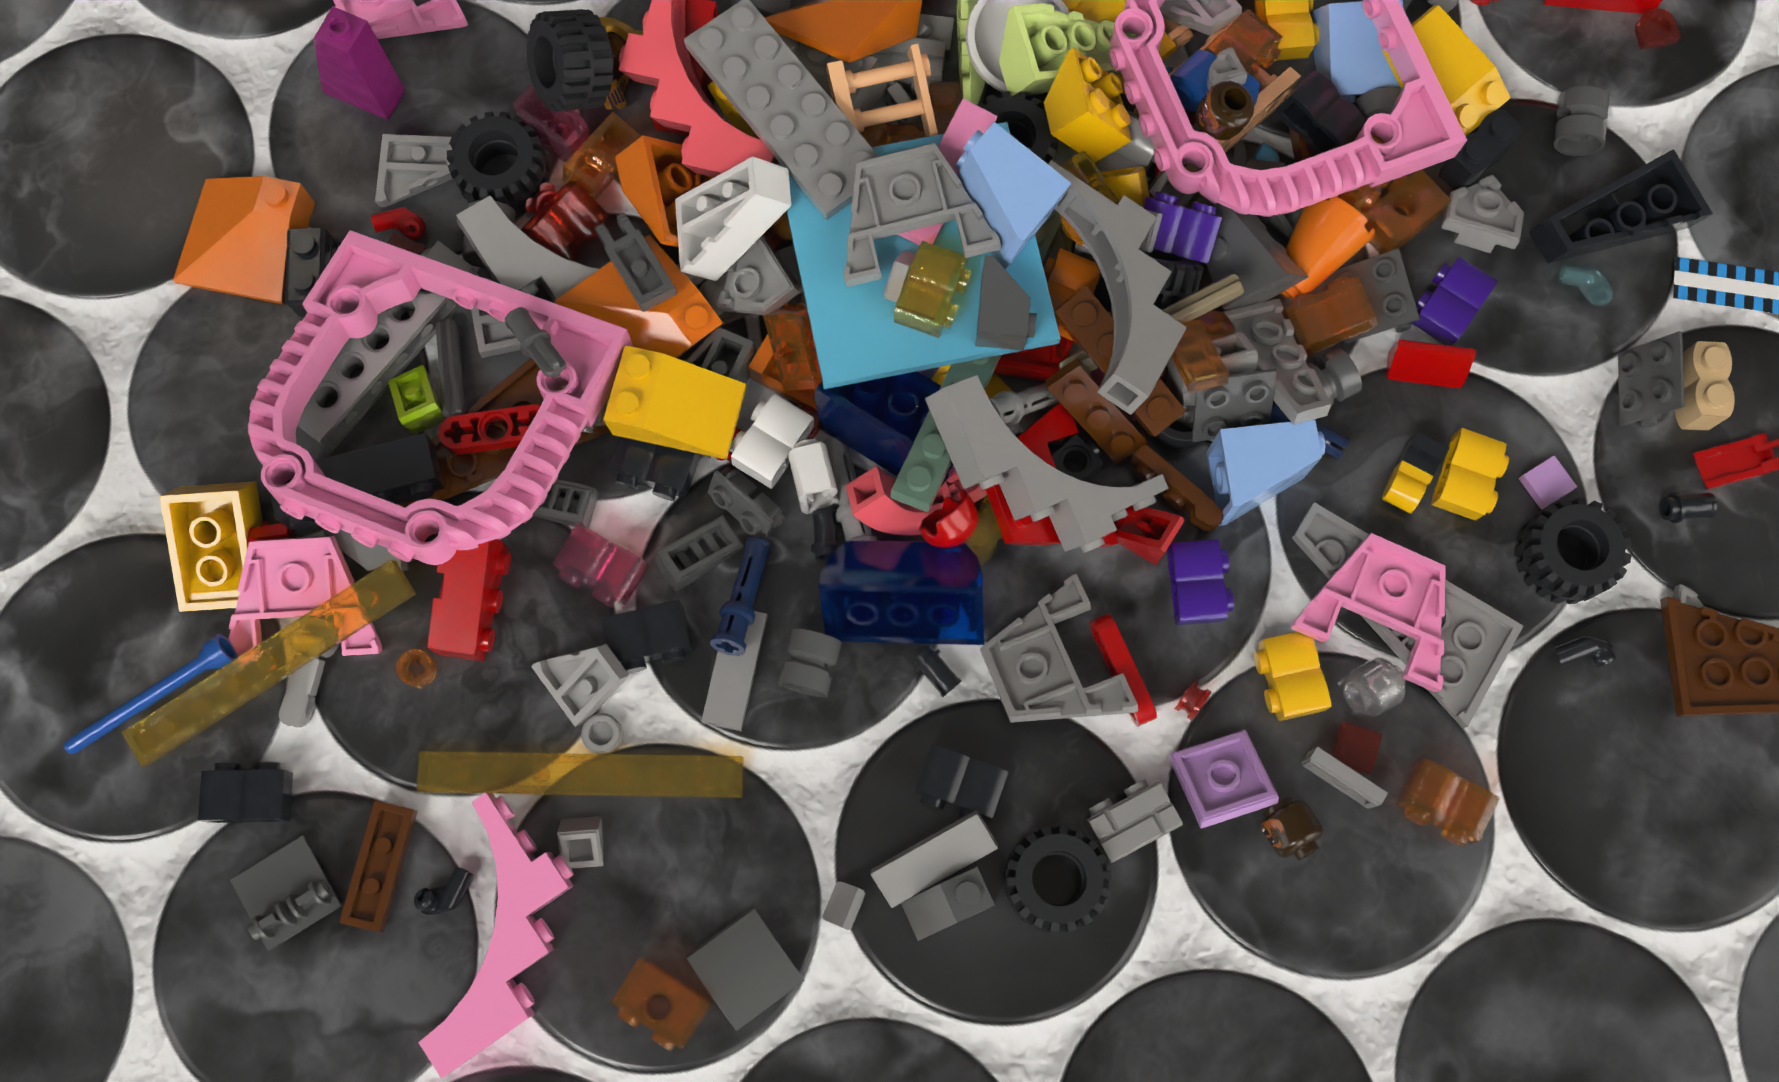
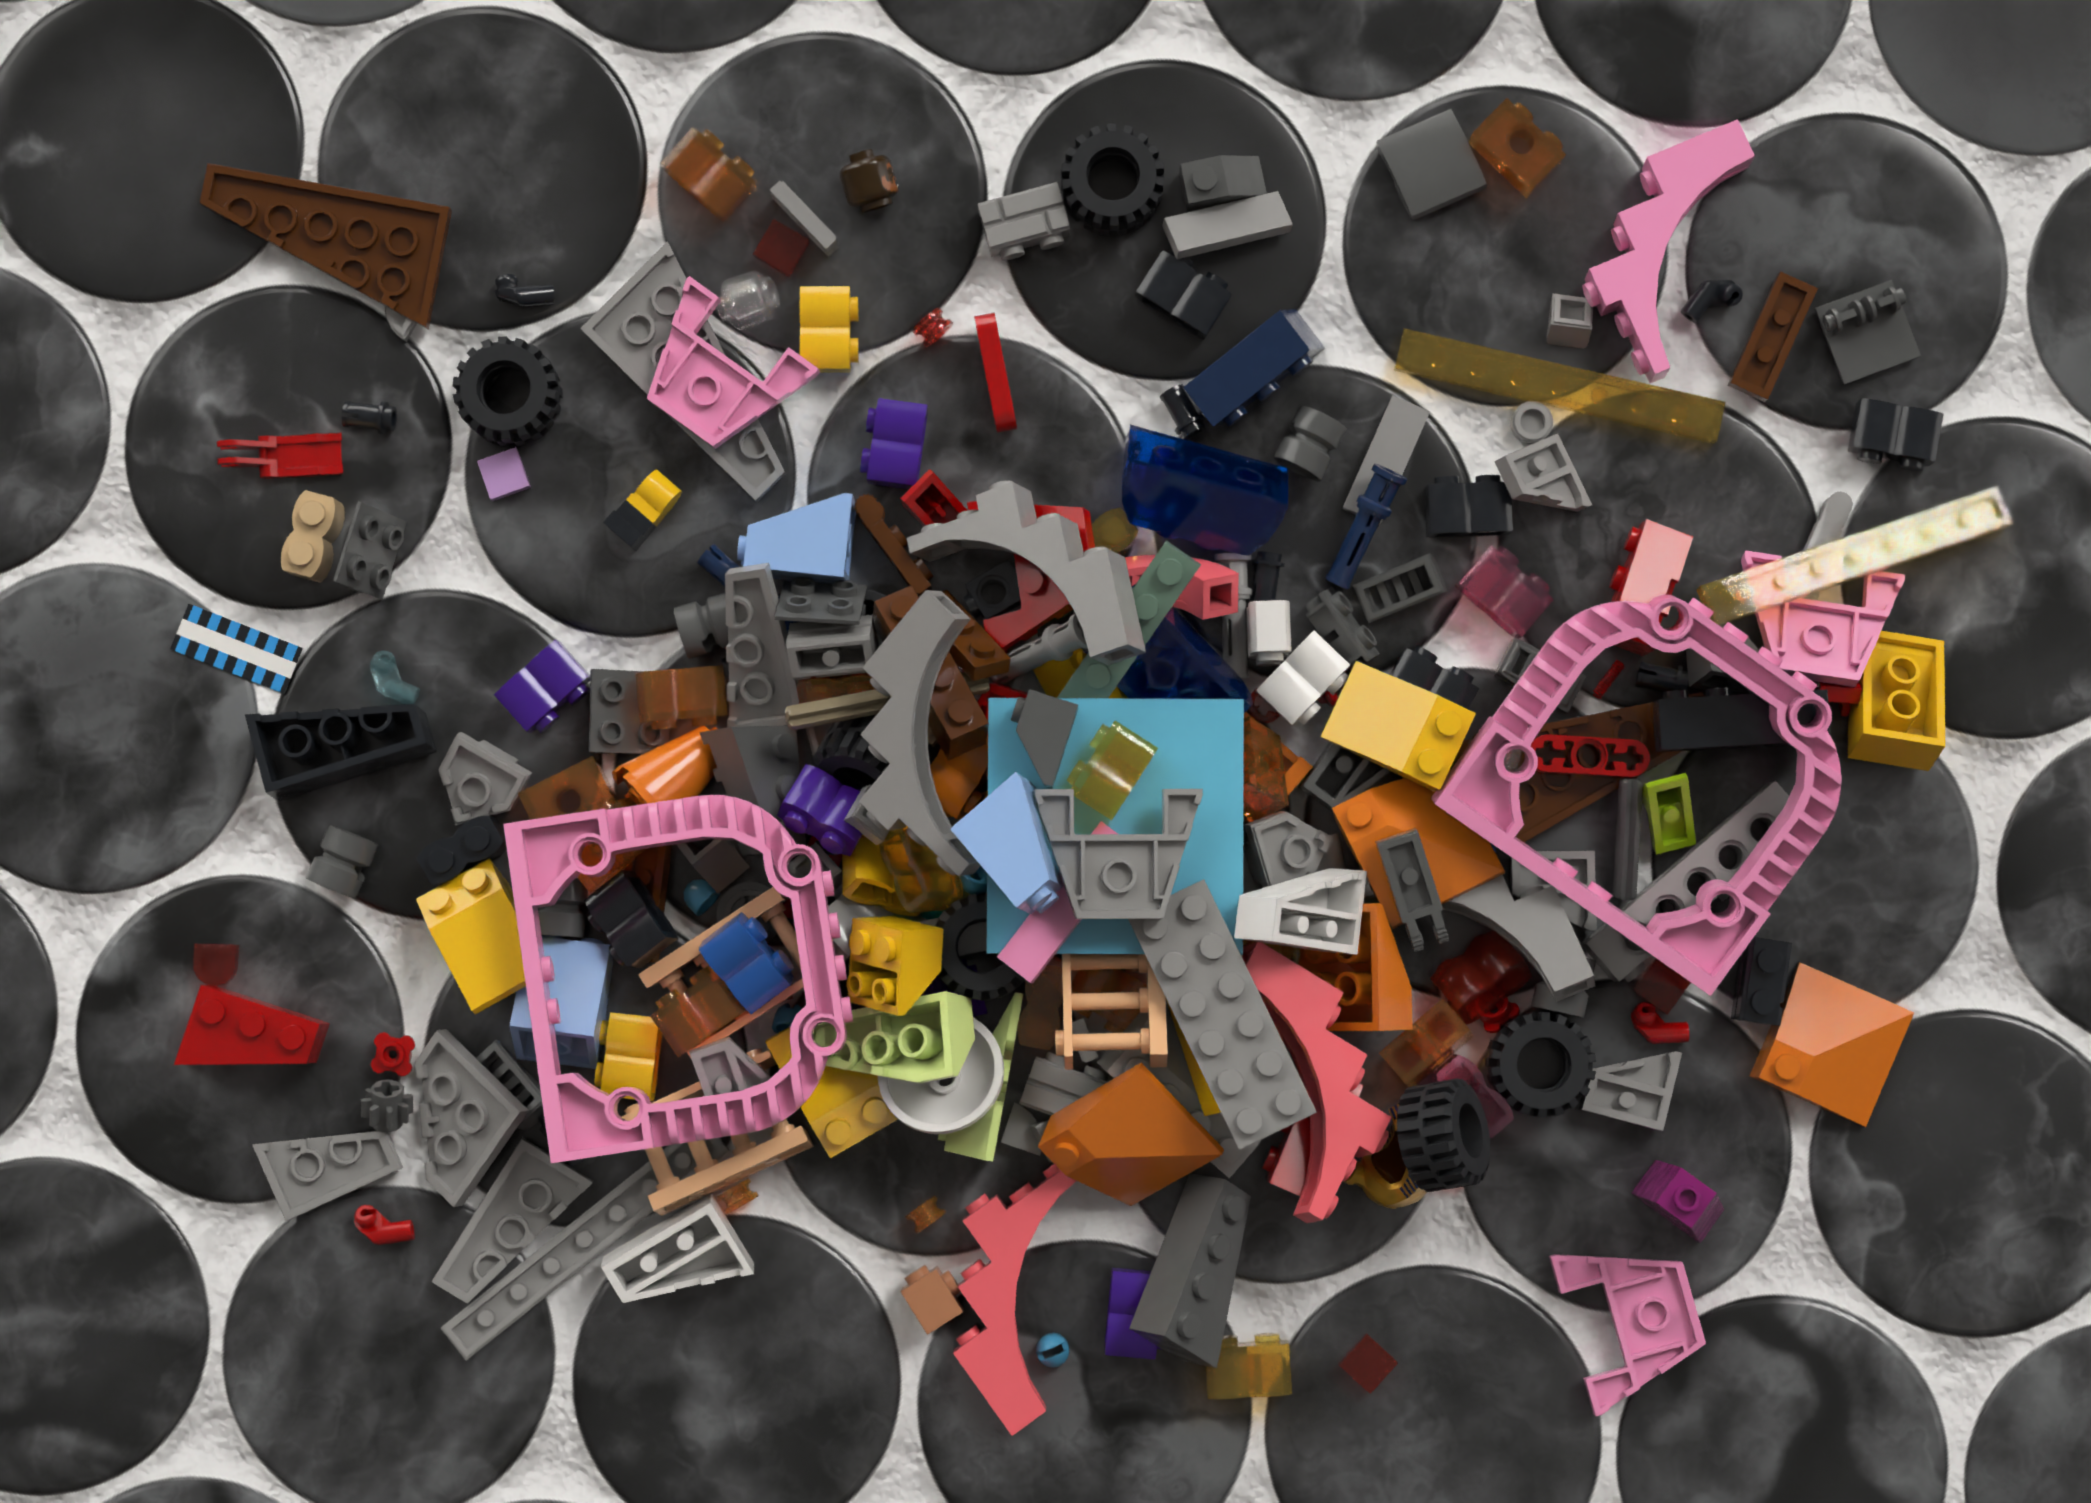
camera: 165 degrees left, 10 degrees up
blue piece [64,634,238,754] -> none
clear orange bush [396,649,437,688] -> none
dark grey axle [505,307,566,378] -> none
light grey slope [823,882,866,930] -> none
light grey tile [883,250,918,303] -> none
red hair [919,489,979,548] -> none
light grey wing [980,574,1138,723] -> none
lavender tile [1170,729,1279,829] -> none
clear orange tile [1171,319,1229,393] -> none
dark brown head [1196,81,1254,140] -> none
light grey tile [1207,47,1247,90] -> none
red slope [1386,339,1476,388] -> none
yellow brick [1431,428,1509,521] -> none
none -> dark blue wedge [1183,309,1325,427]

